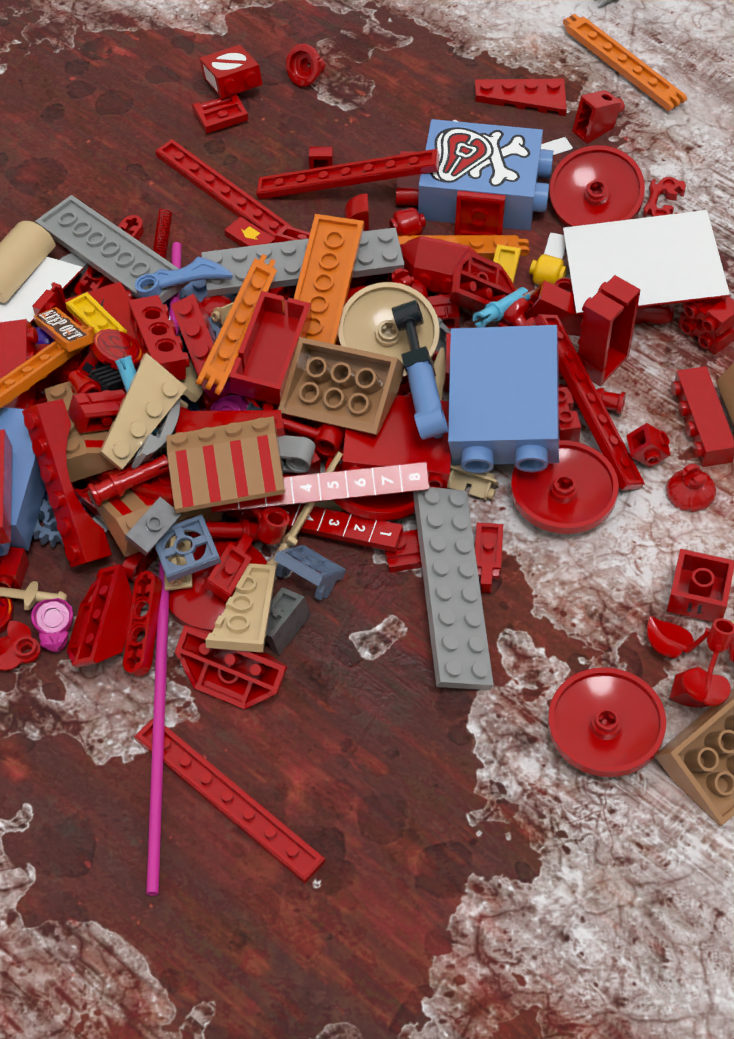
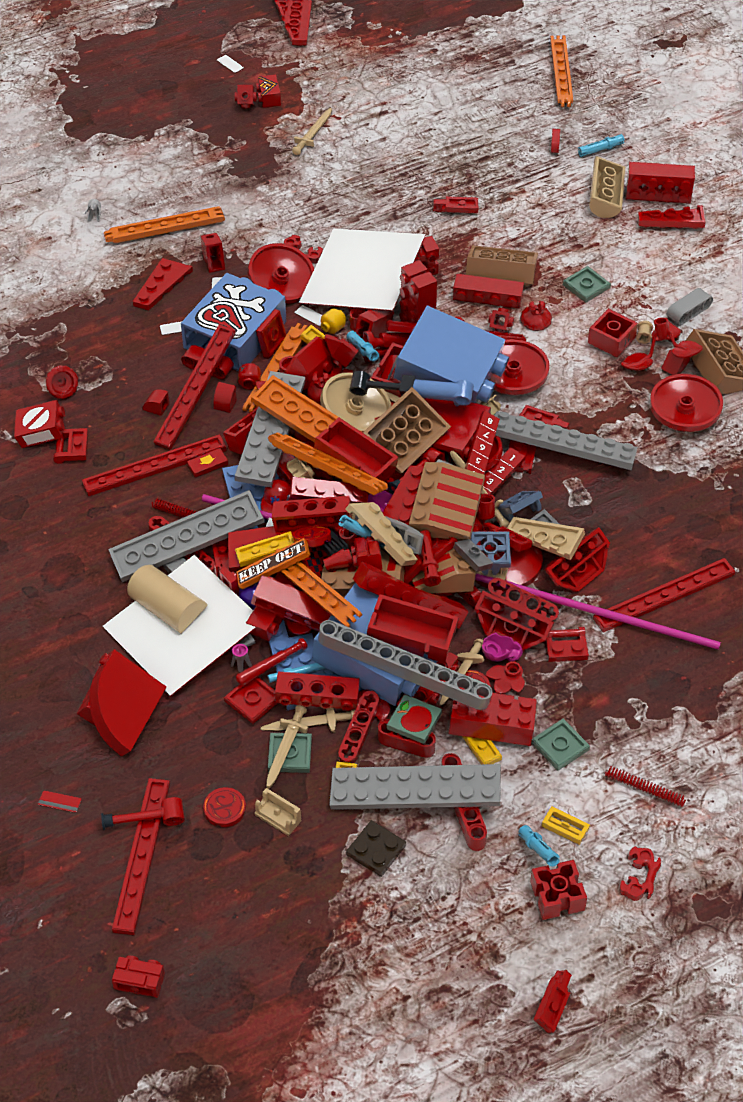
camera: 70 degrees left, 5 degrees down
medium blue piece [134,257,233,298] -> none
none -> red plate [545,627,589,662]

